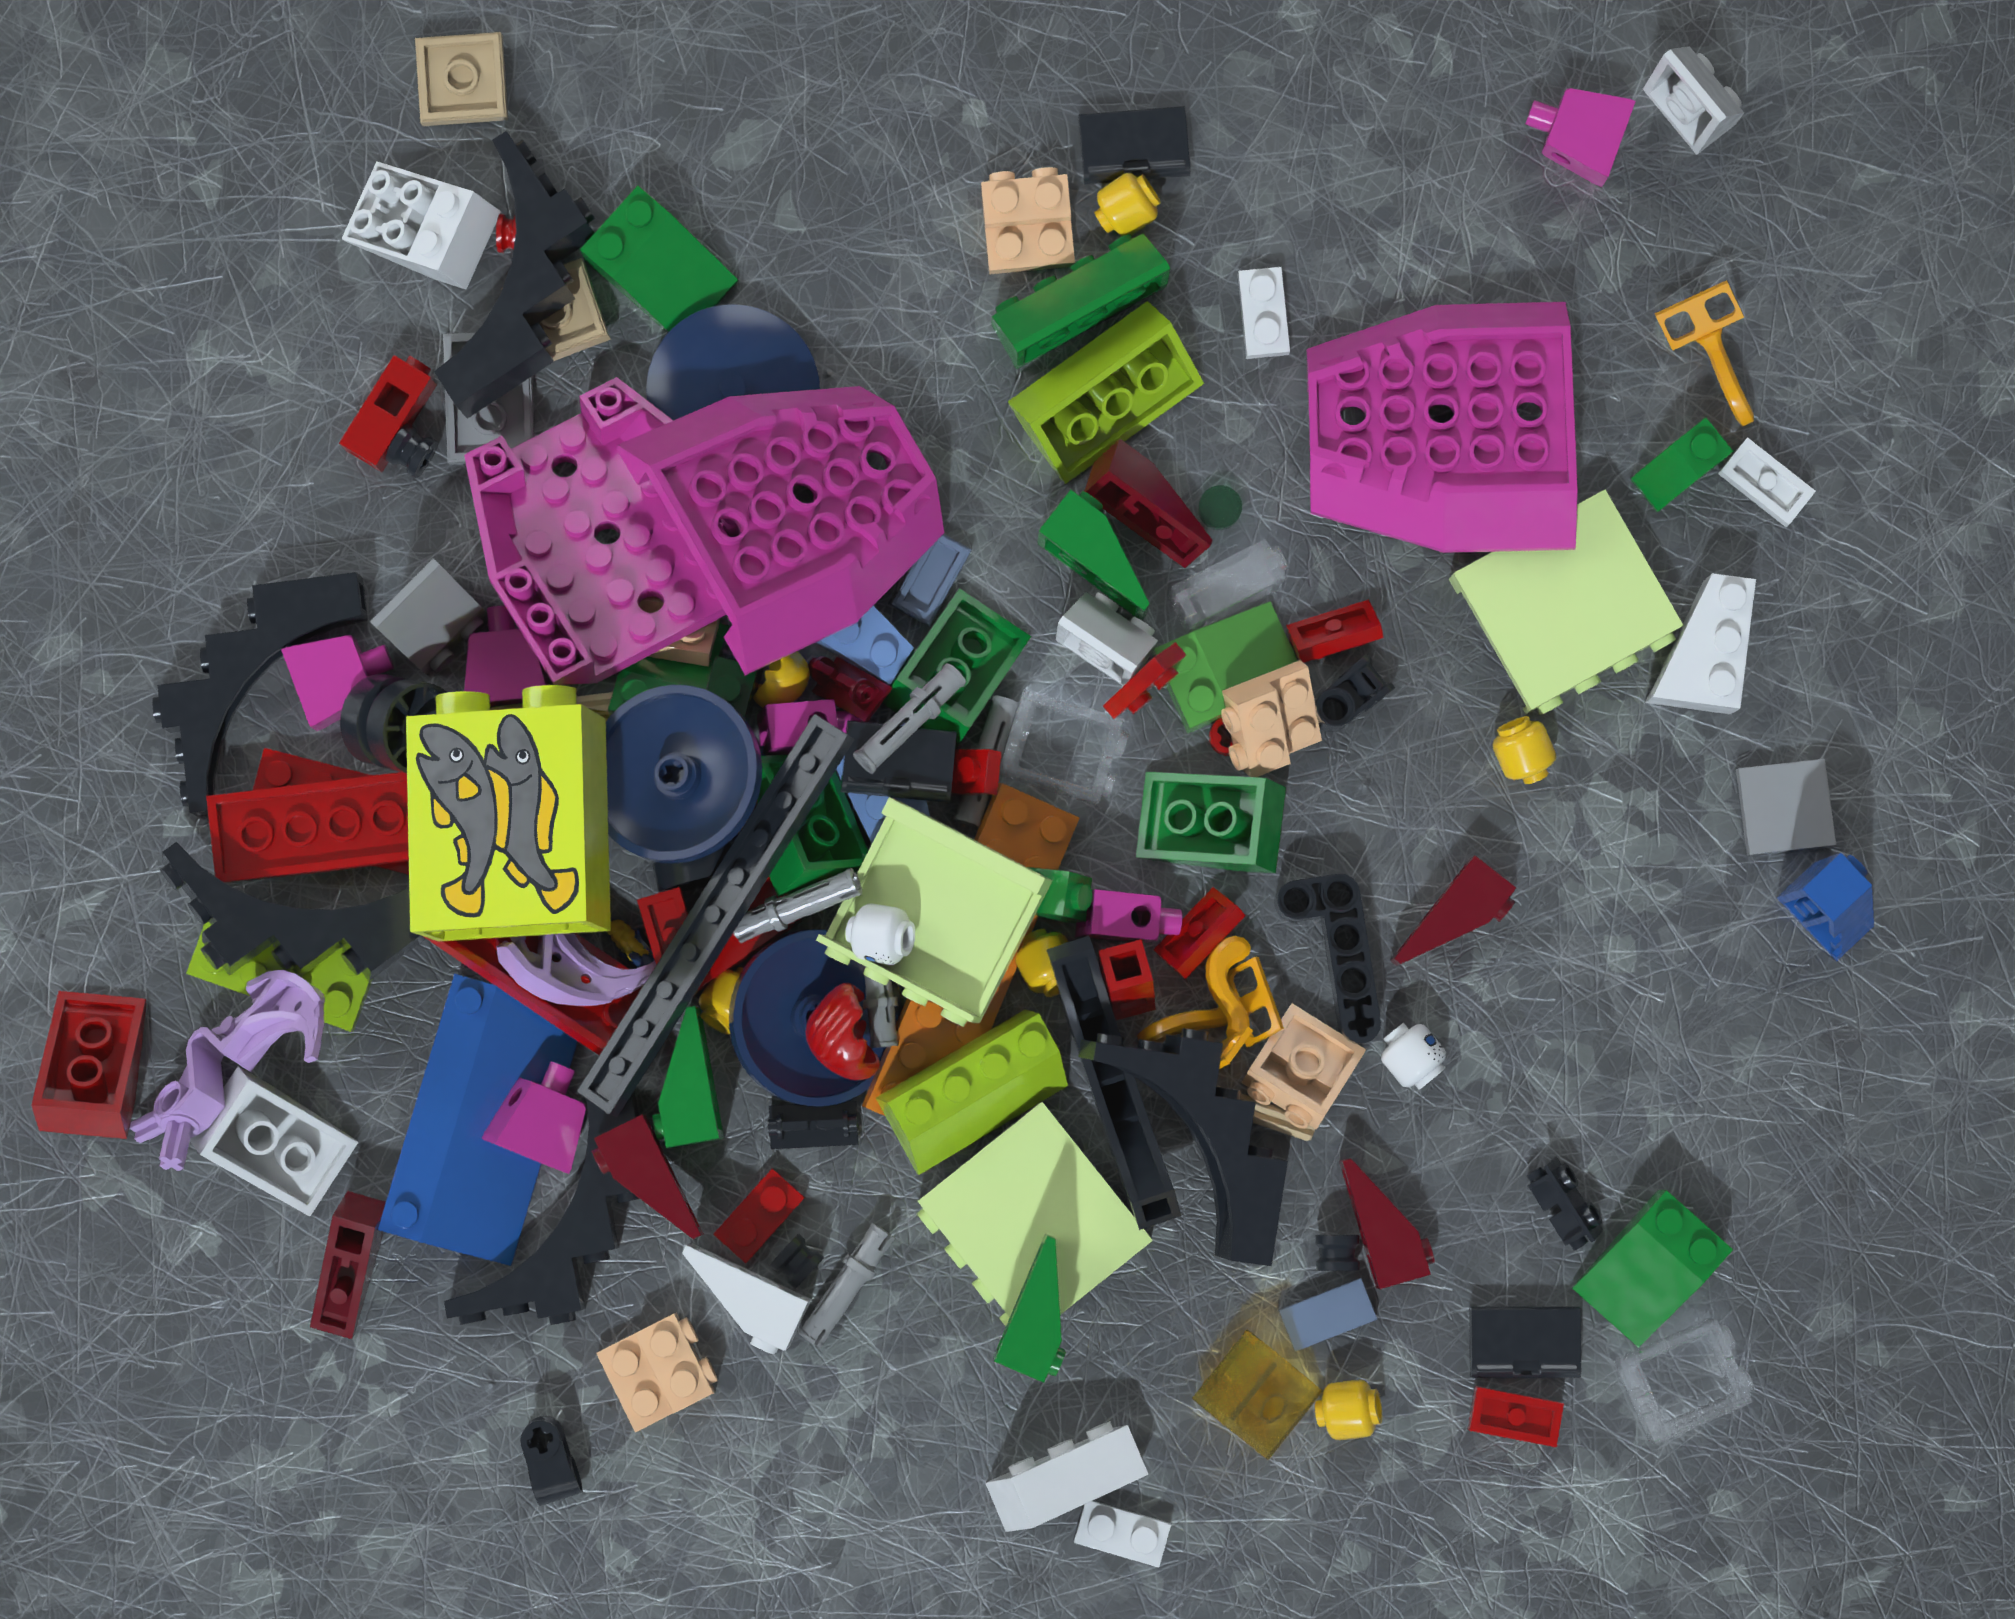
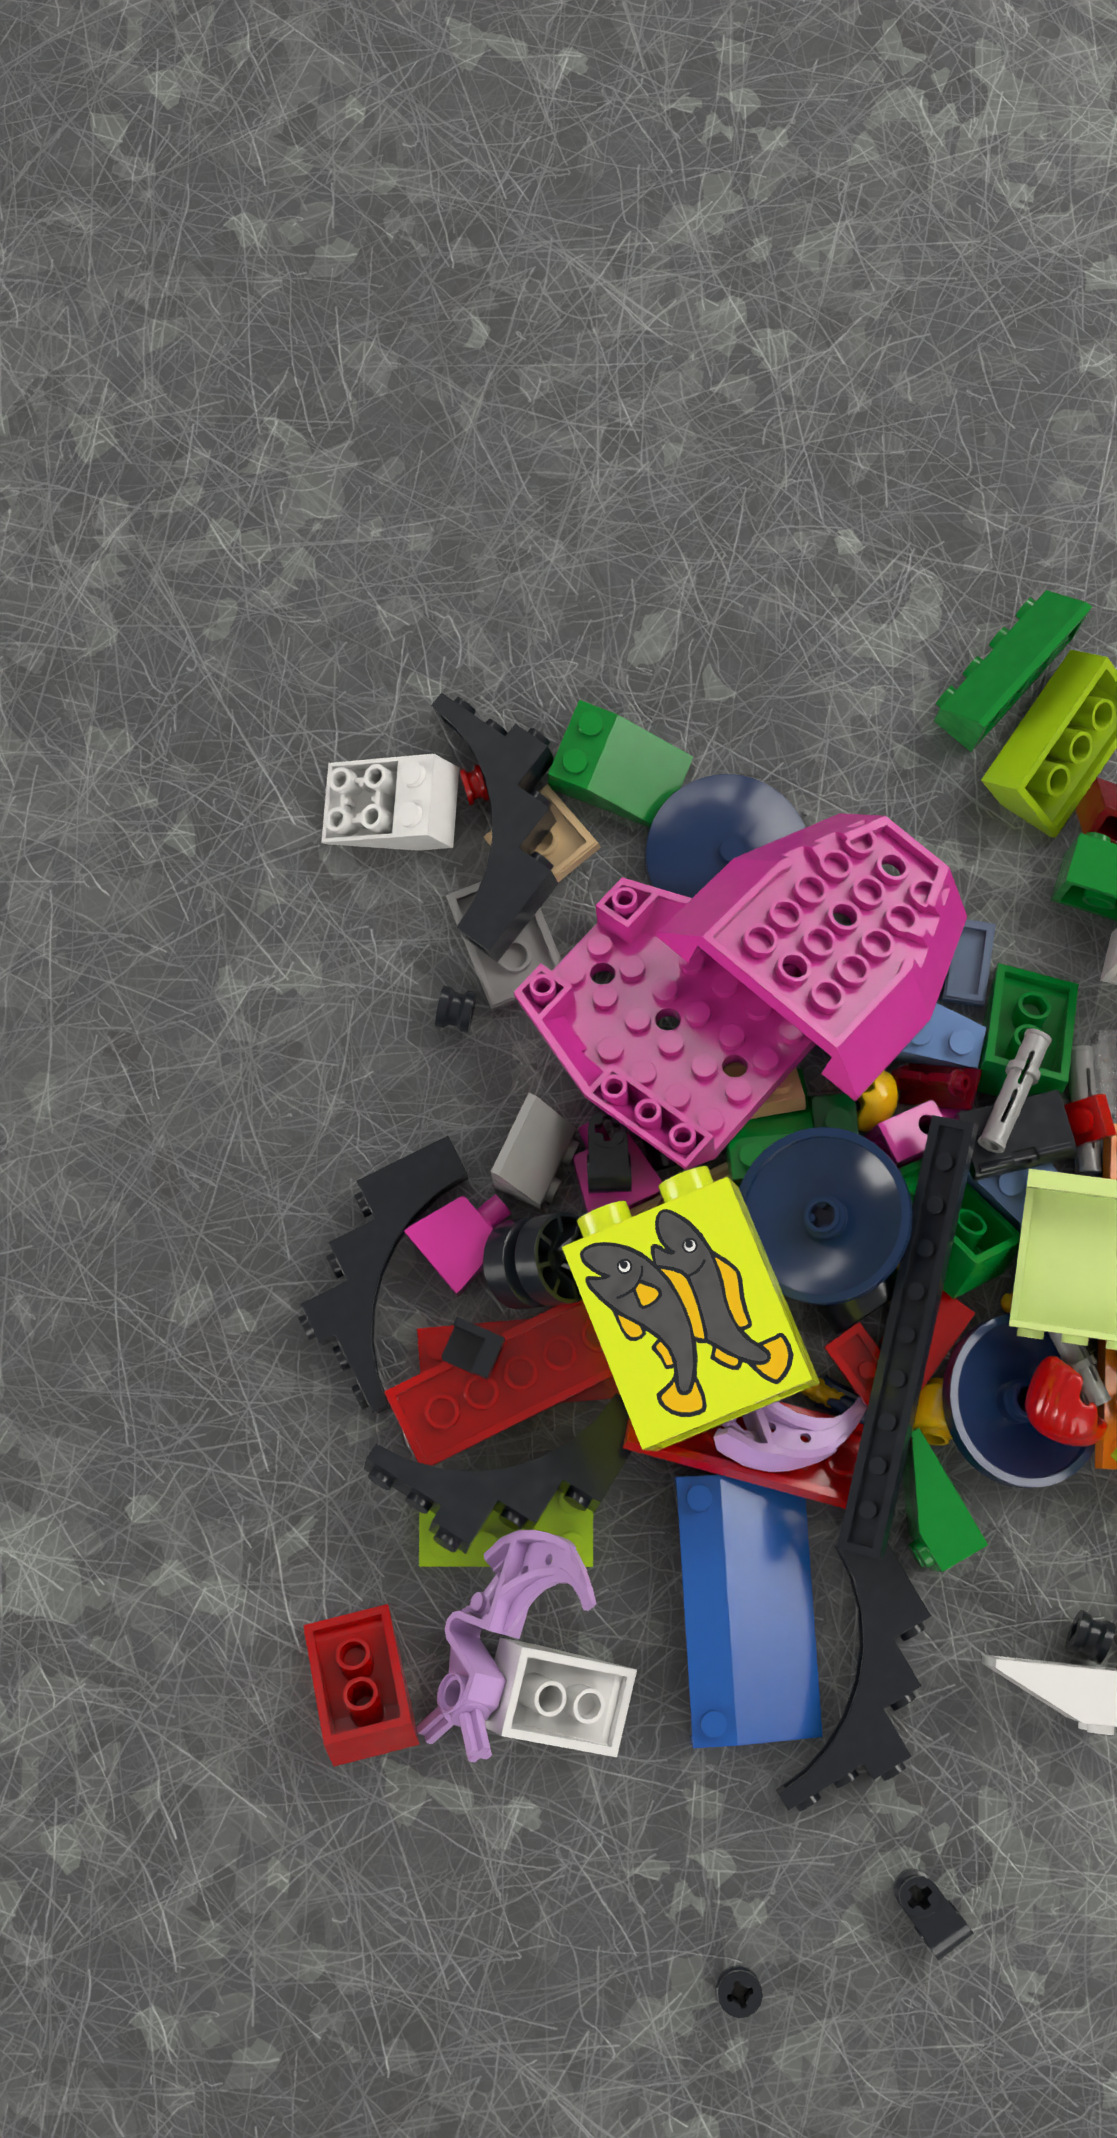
camera: 15 degrees left, 5 degrees down
dark red slope [310,1191,386,1339] -> none
red brick [339,355,437,473] -> none
tan plate [415,32,508,126] -> none
dark pink torso [482,1061,586,1174] -> none
dark red slope [592,1114,704,1239] -> none
light nougat plate [596,1312,718,1432] -> none
red plate [713,1168,805,1264] -> none
light grey pin [734,868,862,943] -> none
black hinge [768,1101,859,1150] -> none
white head [846,903,915,965] -> none
light nougat plate [981,167,1075,274] -> none
black piece [1078,106,1190,185] -> none
yellow head [1094,173,1161,236] -> none
none -> black panel [441,1317,506,1381]
none -> black piece [587,1110,632,1194]
none -> black wheel [716,1965,763,2018]

